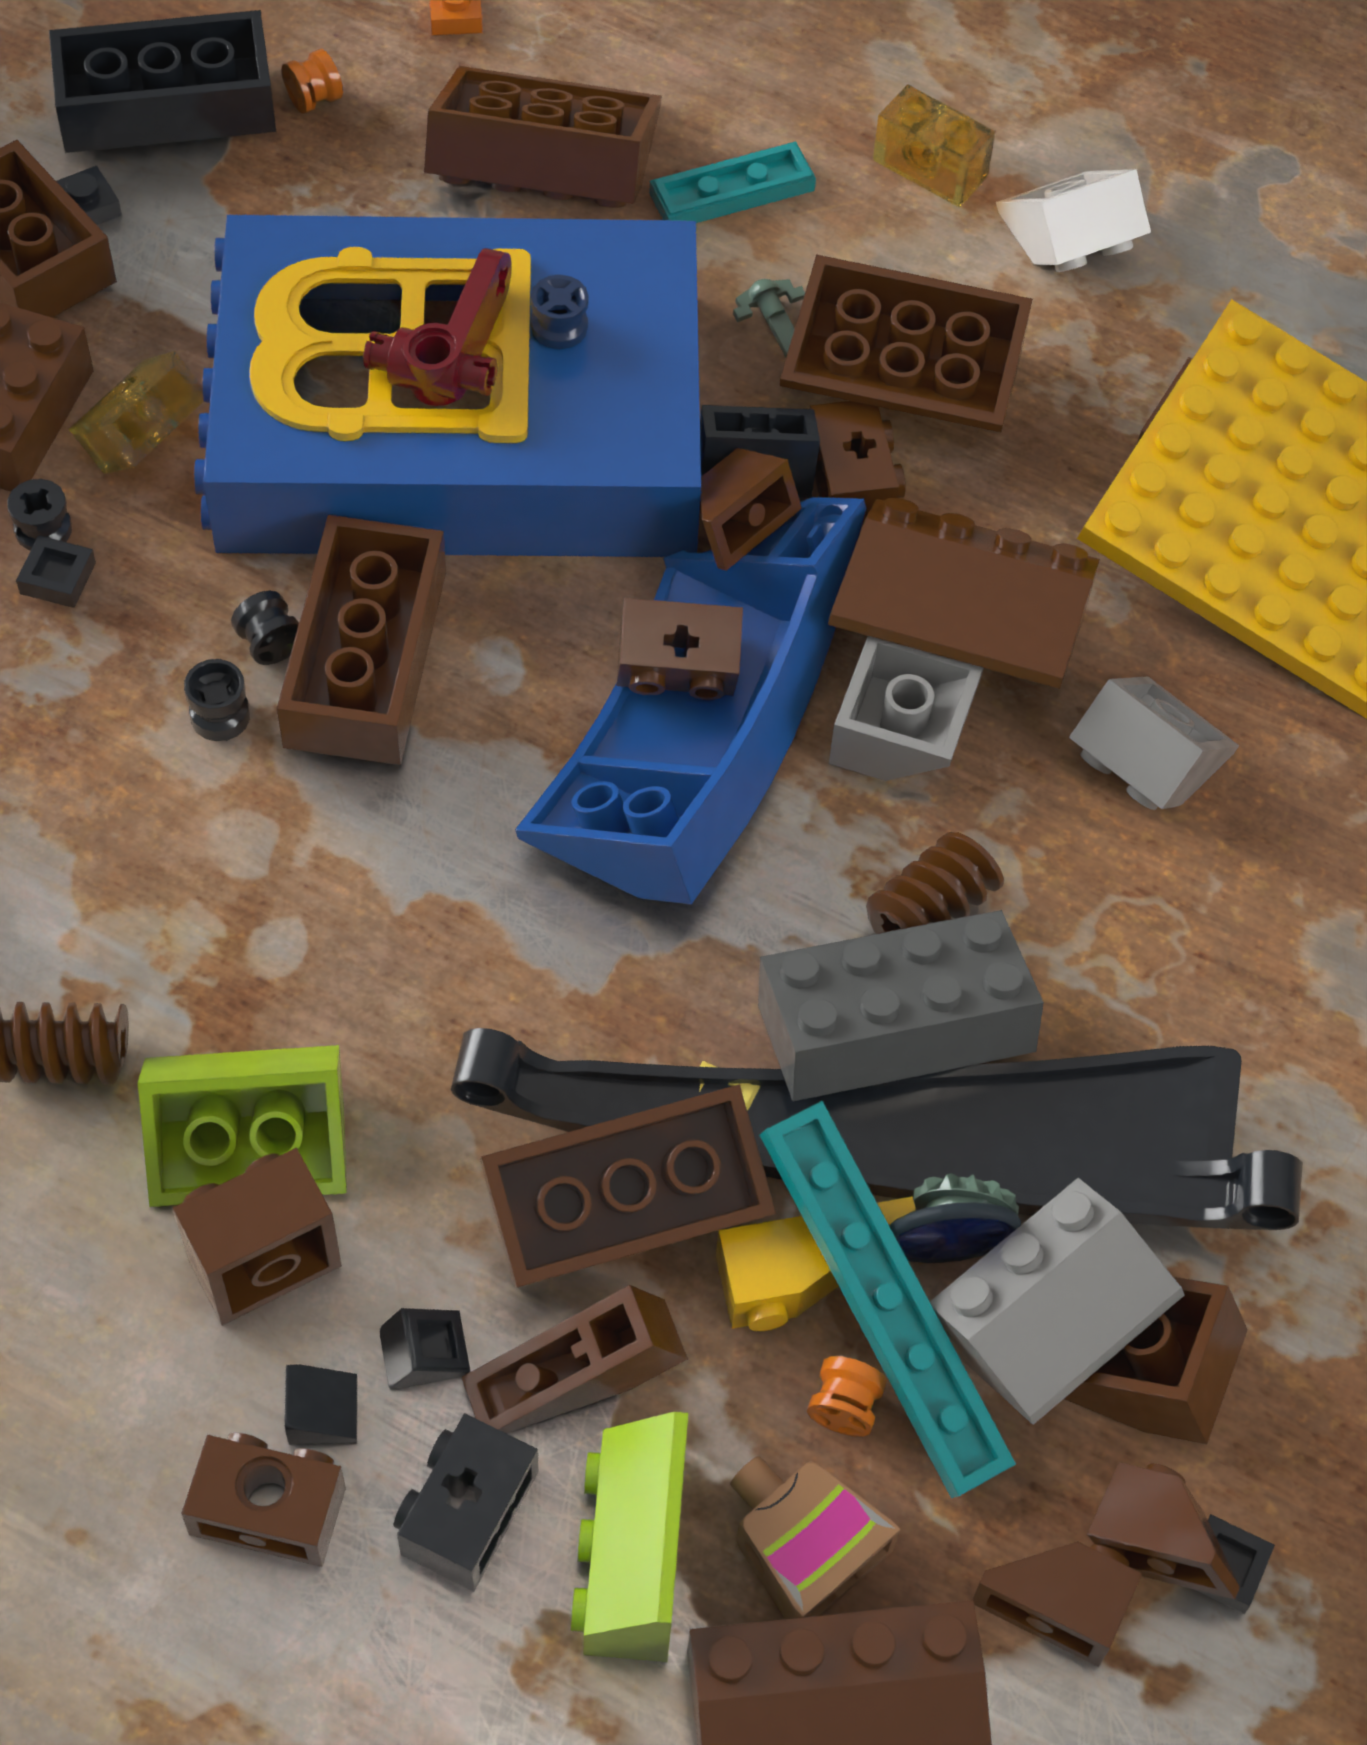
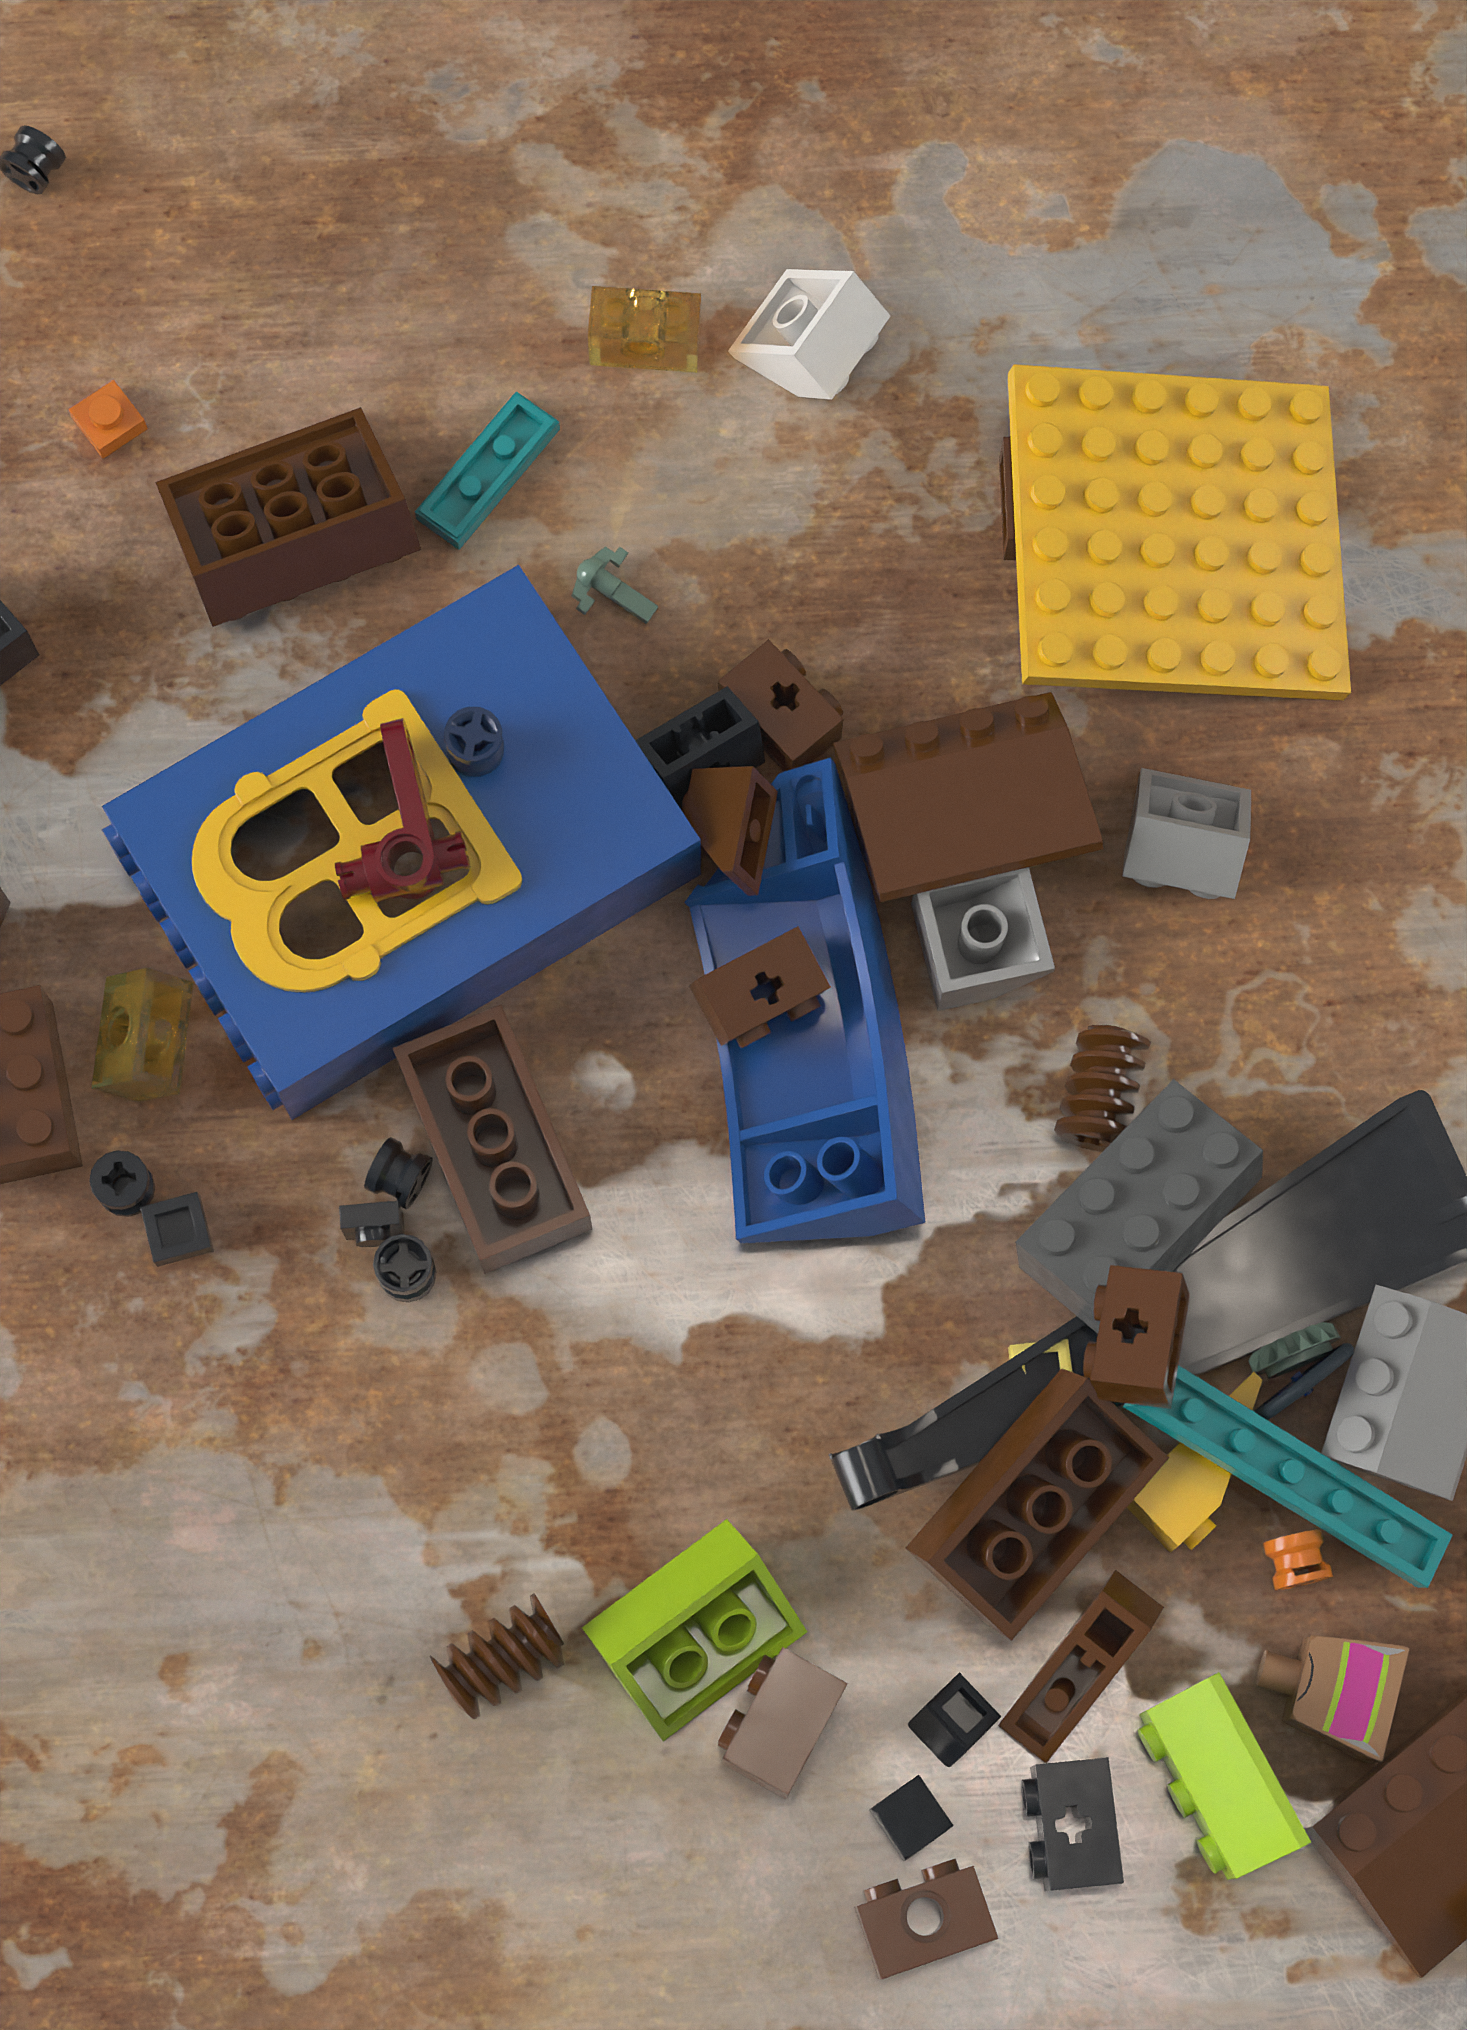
camera: 30 degrees left, 15 degrees up
orange wheel [281,48,343,114] -> none
reddish brown slope [780,254,1033,432] -> none
none -> black plate [339,1200,404,1247]
none -> reddish brown brick [1083,1265,1190,1409]

